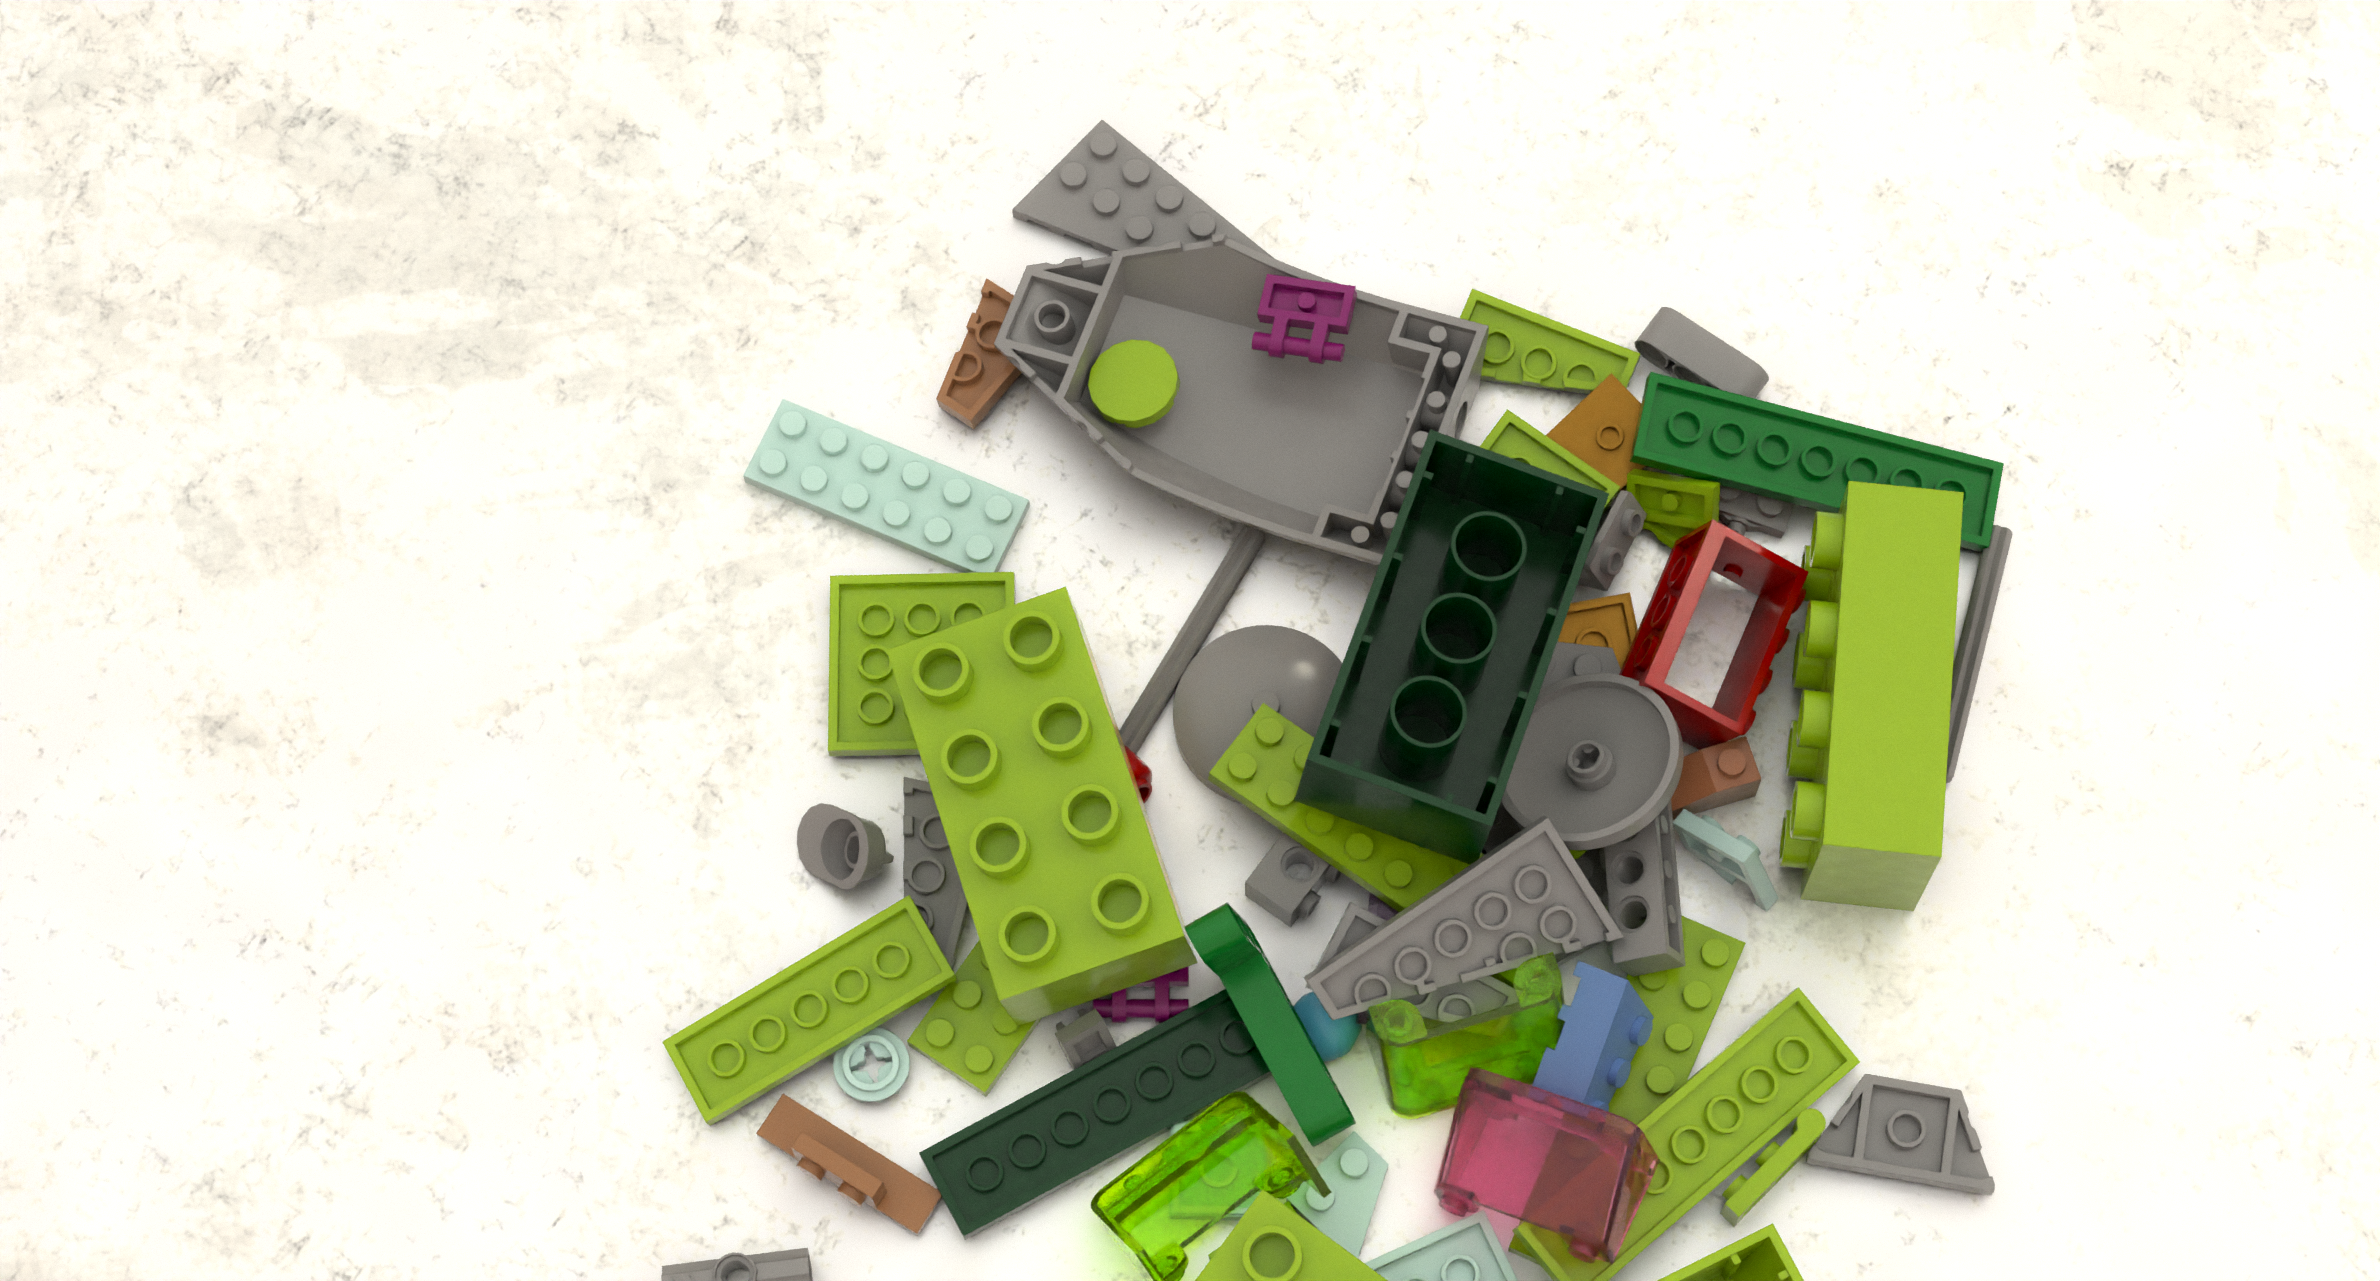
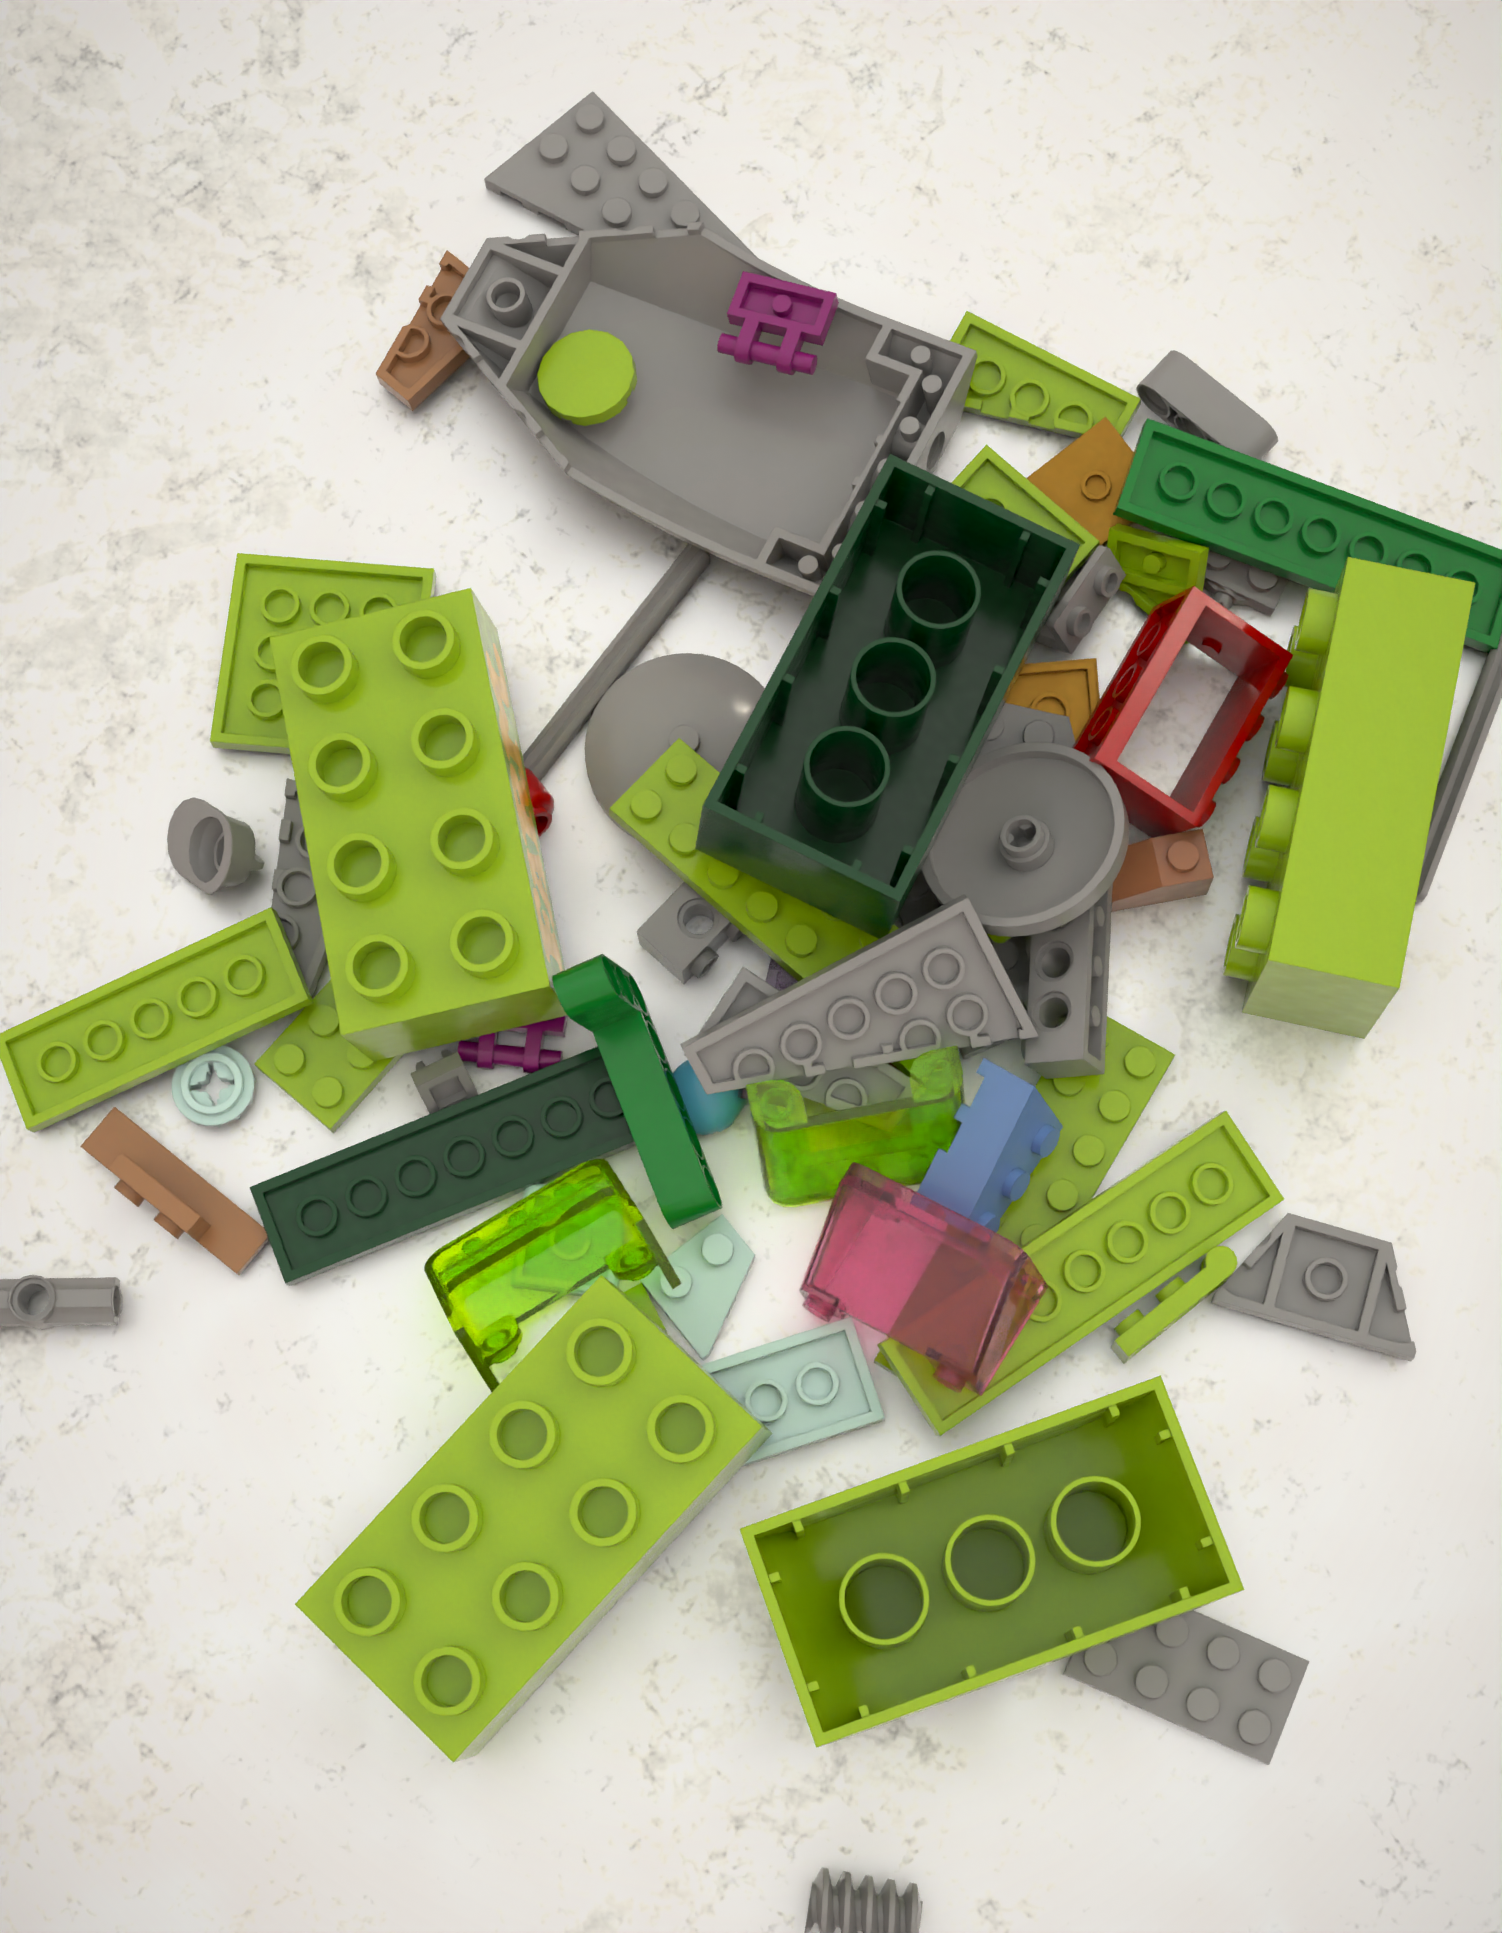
camera: 10 degrees right, 5 degrees up
light aqua plate [743,399,1030,573] -> none
light aqua wing [1673,809,1778,912] -> none

